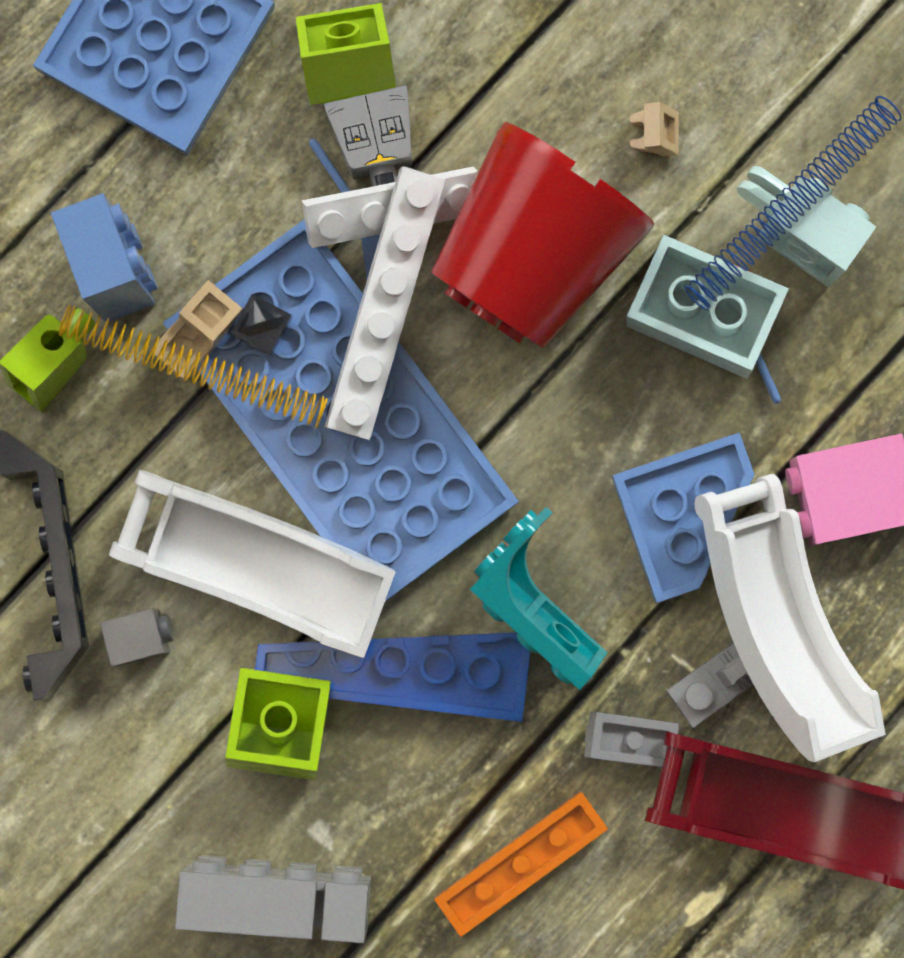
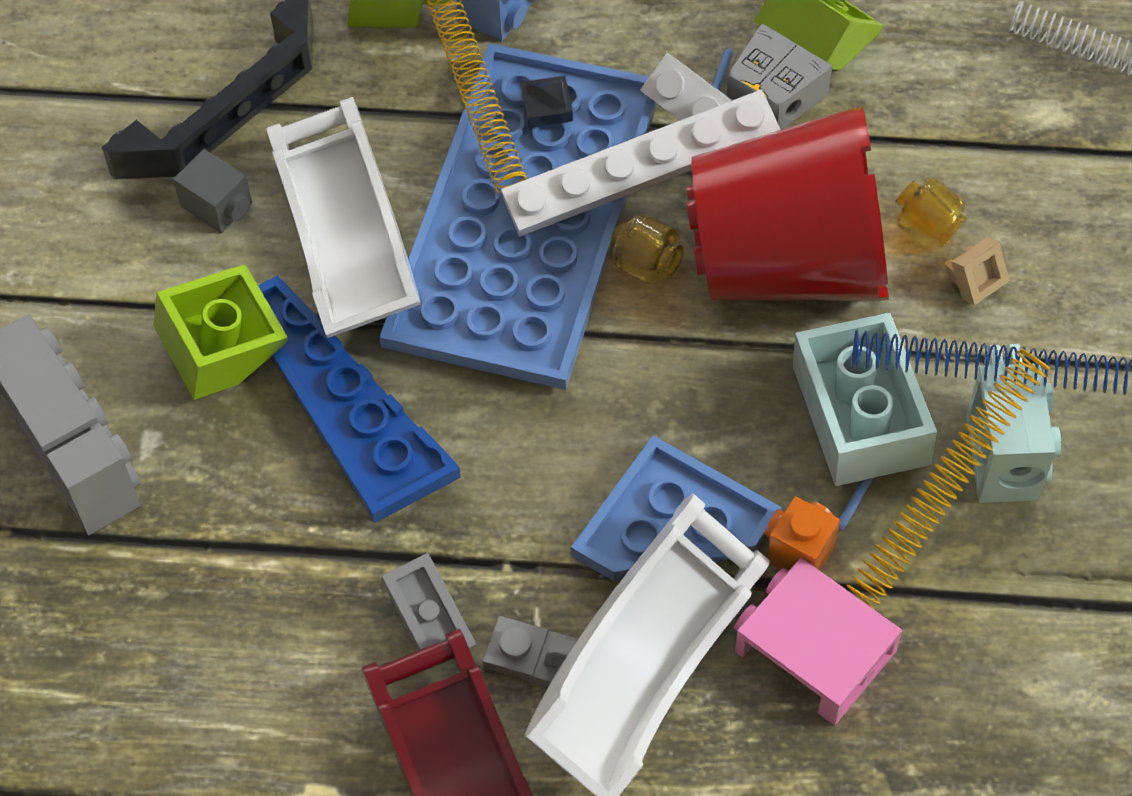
camera: 55 degrees right, 25 degrees down
tan slope [149,280,243,383] -> none
orange plate [434,791,608,937] -> none
teal bracket [470,507,608,690] -> none
none -> clear yellow head [610,214,684,284]
none -> orange brick [765,496,841,571]
none -> yellow piece [846,348,1051,610]
none -> clear yellow head [895,178,967,247]

